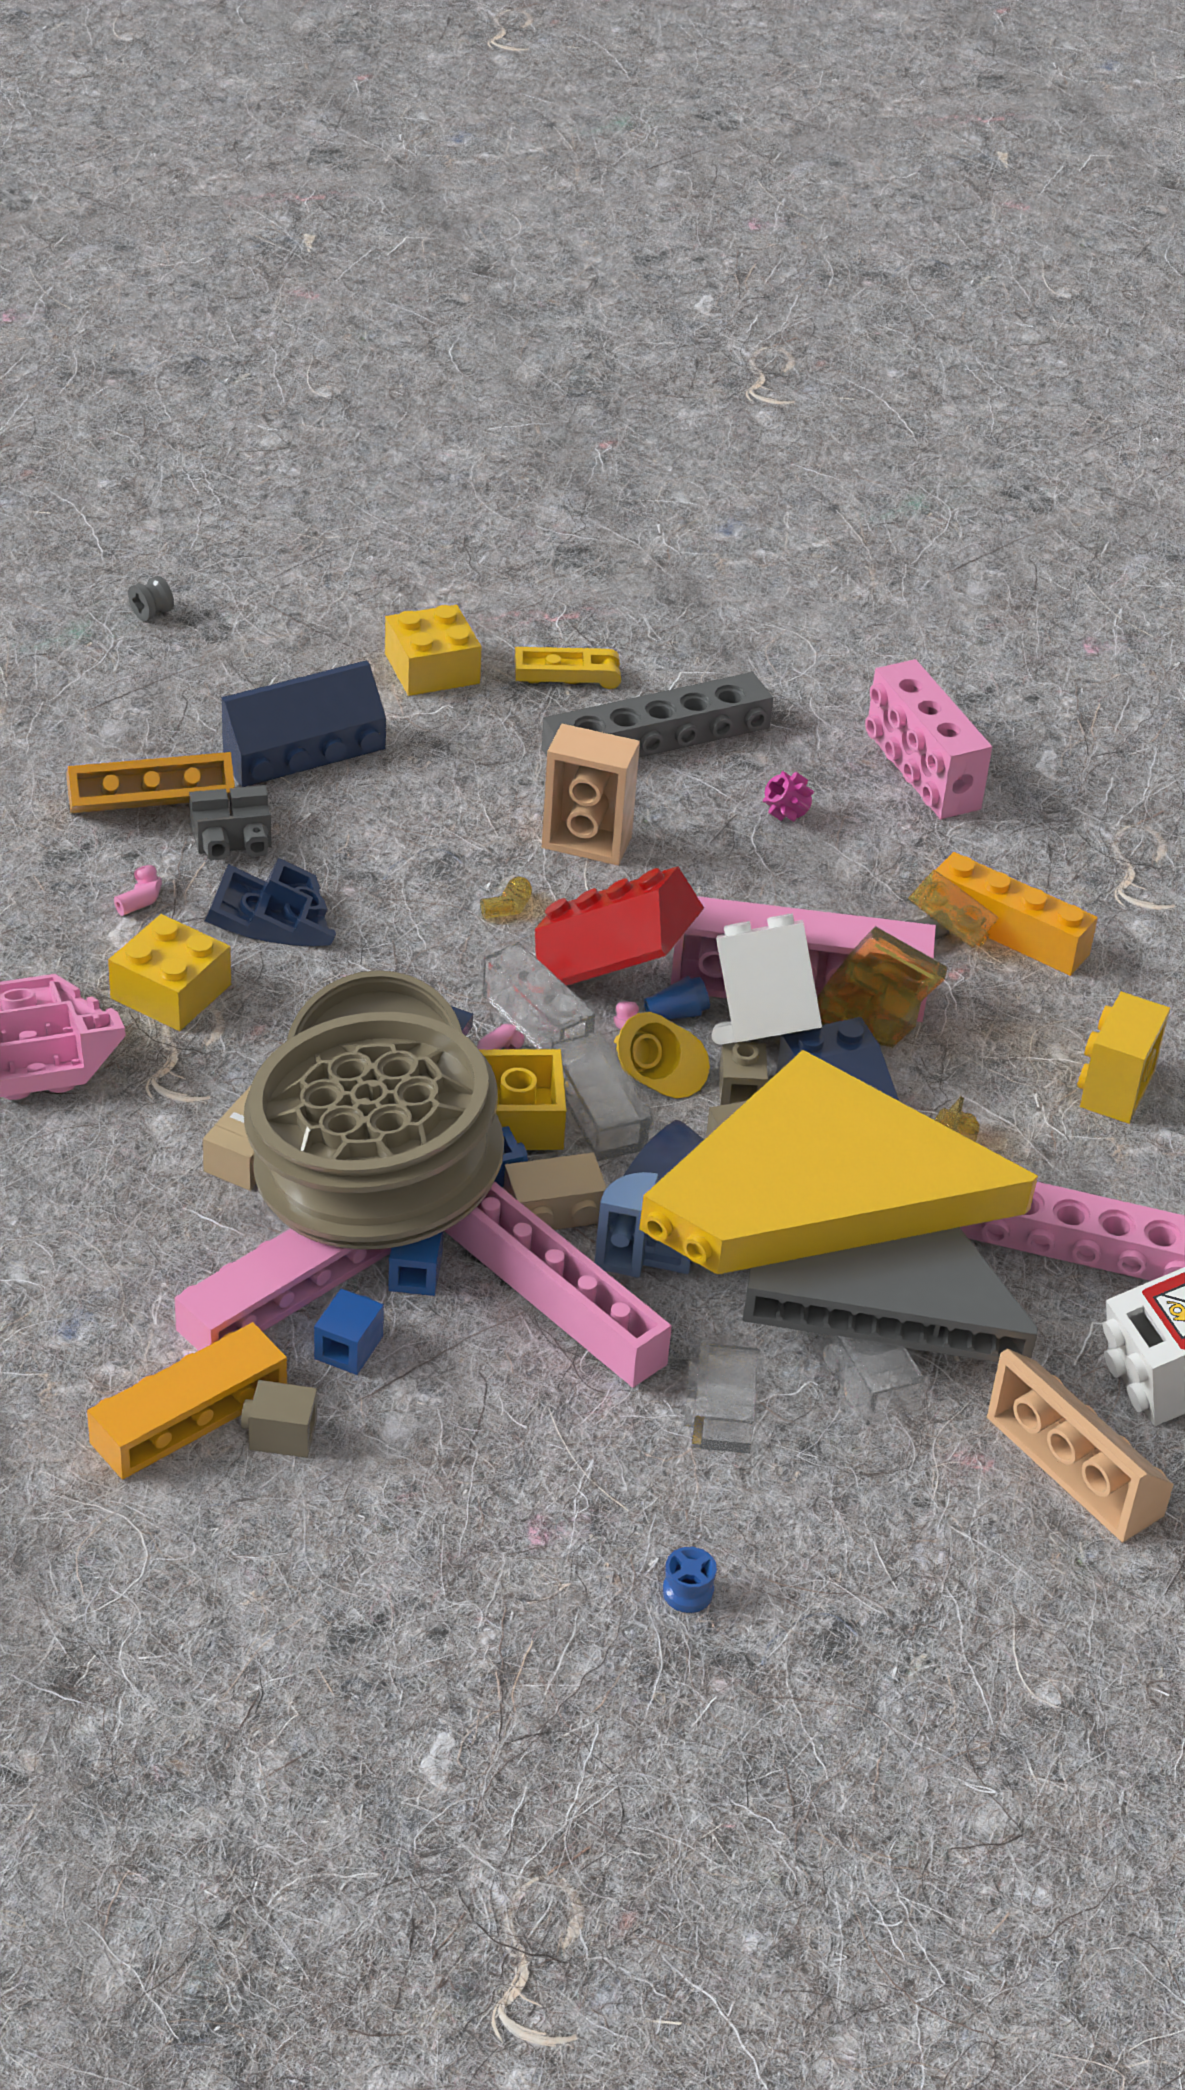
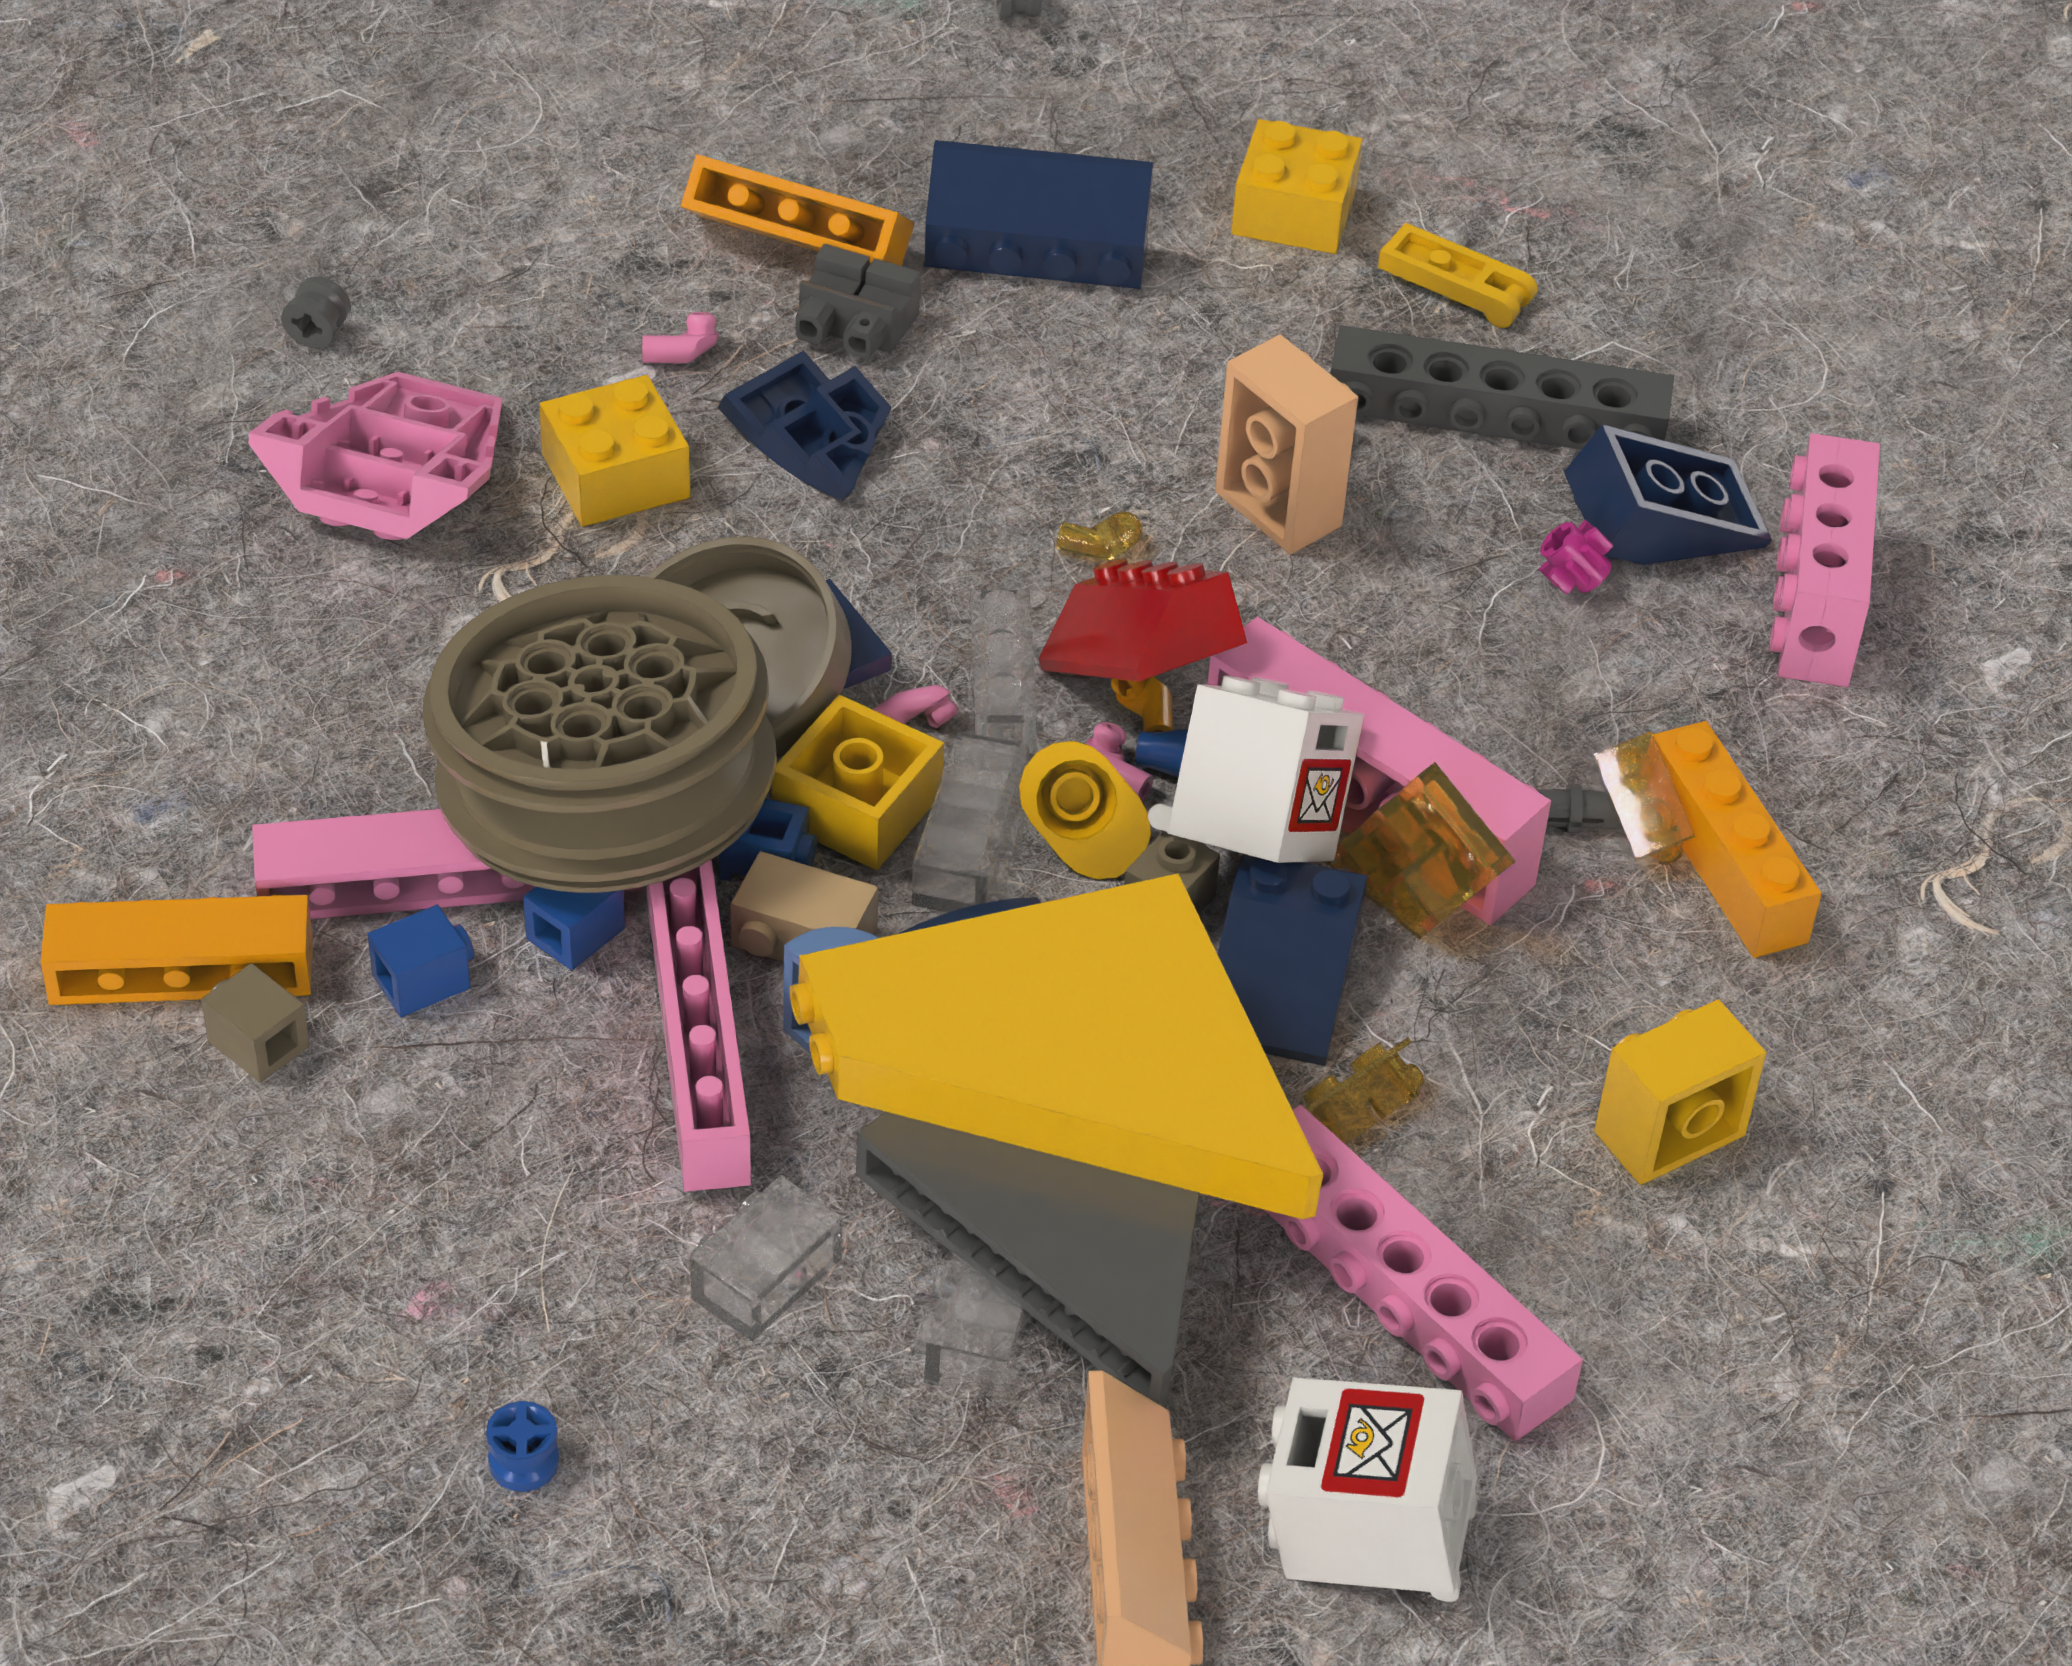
camera: 35 degrees right, 5 degrees up
none -> light orange arm [1111,677,1174,732]
none -> dark blue slope [1564,424,1772,565]

